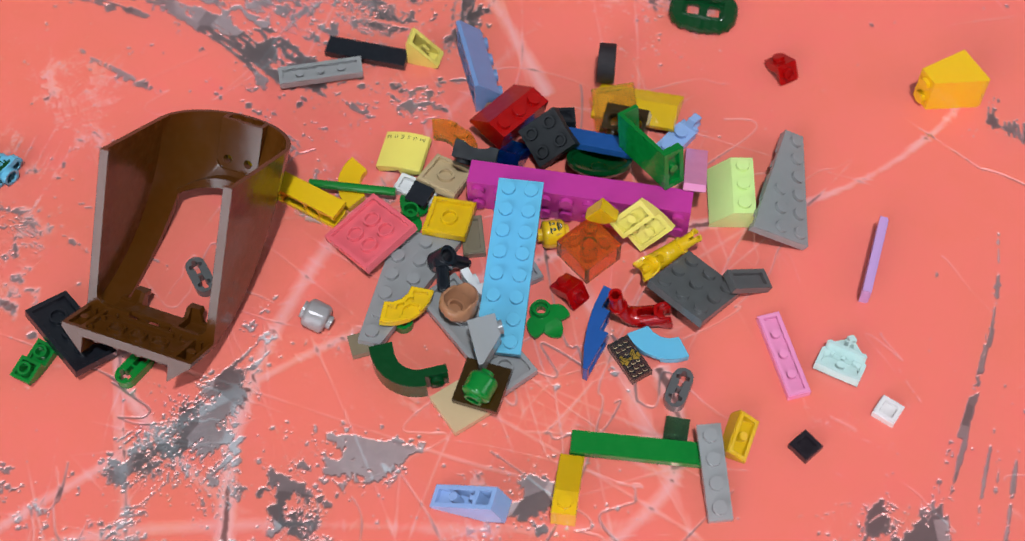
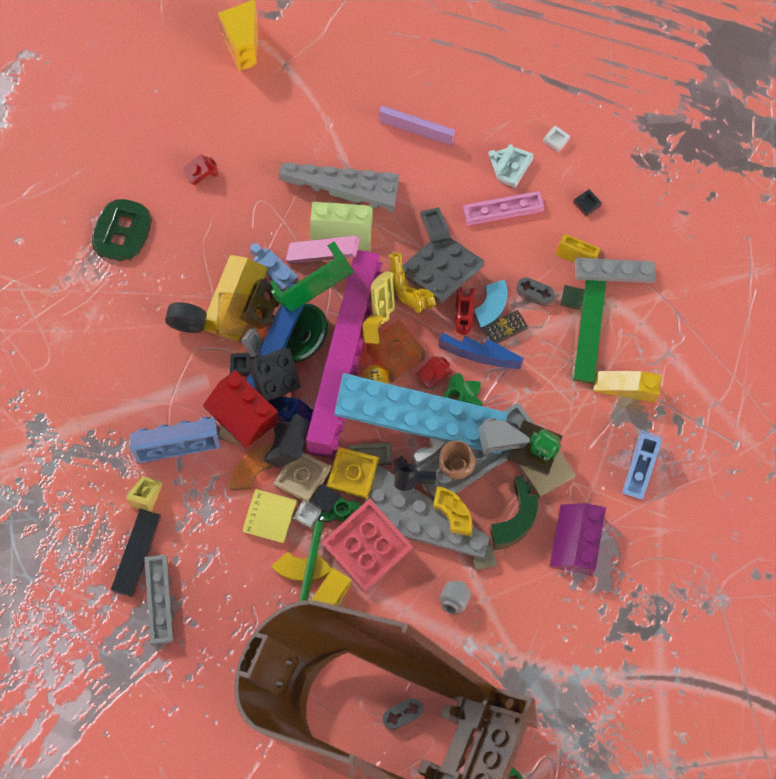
camera: 90 degrees left, 10 degrees up
none -> light grey tile [241,328,264,357]
none -> magenta slope [549,503,606,576]

